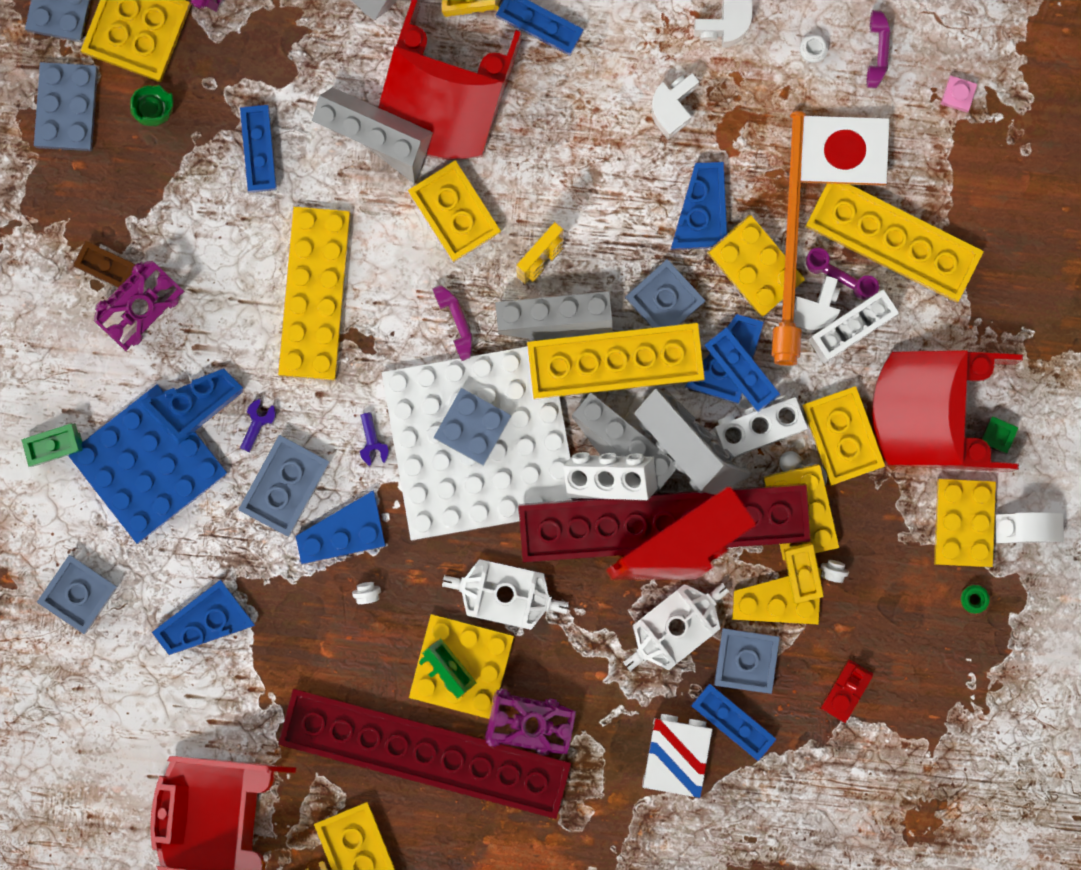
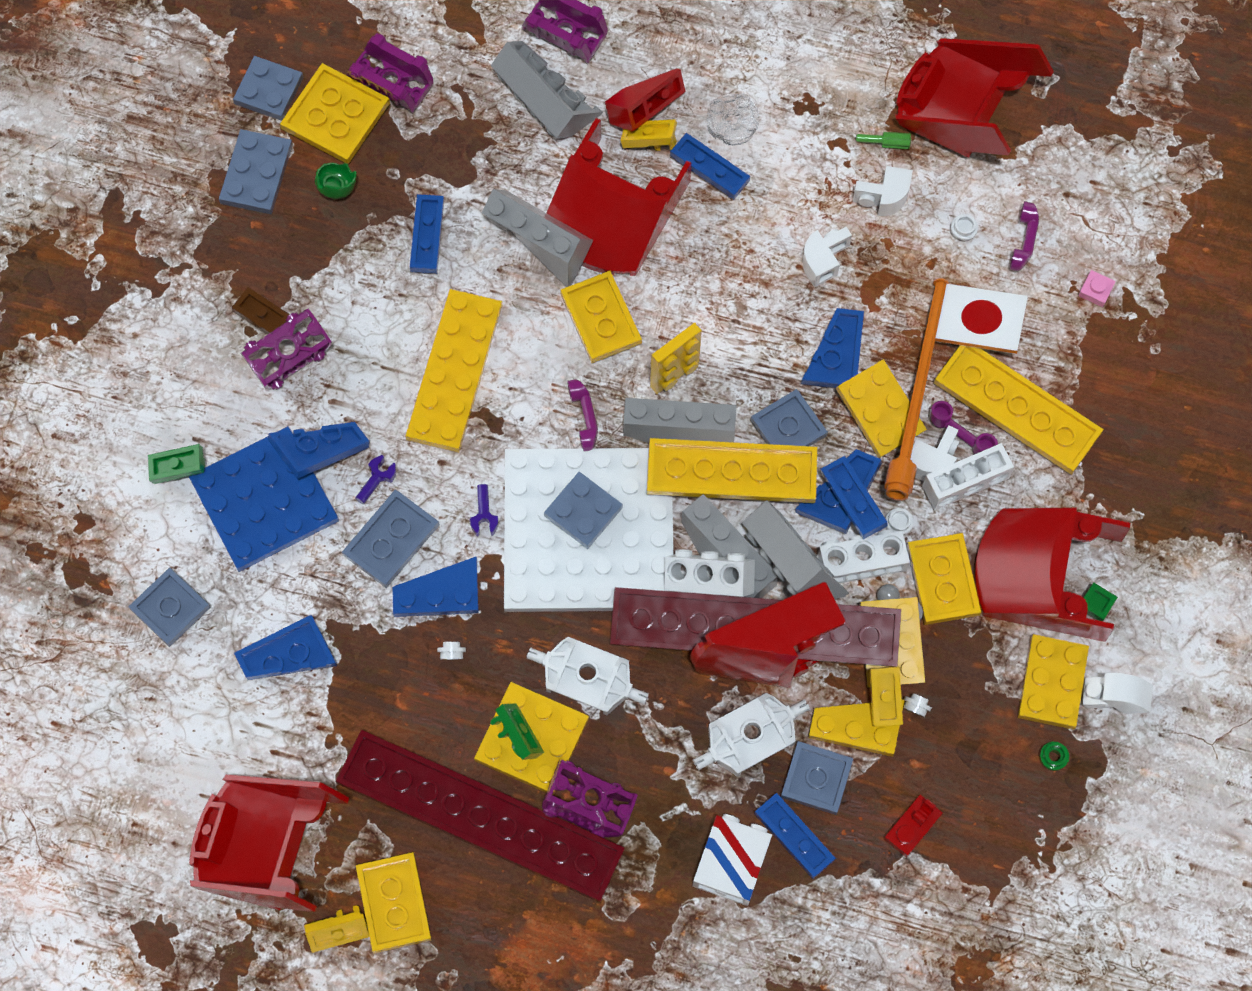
camera: 10 degrees right, 15 degrees down
none -> white plate [886,508,914,535]

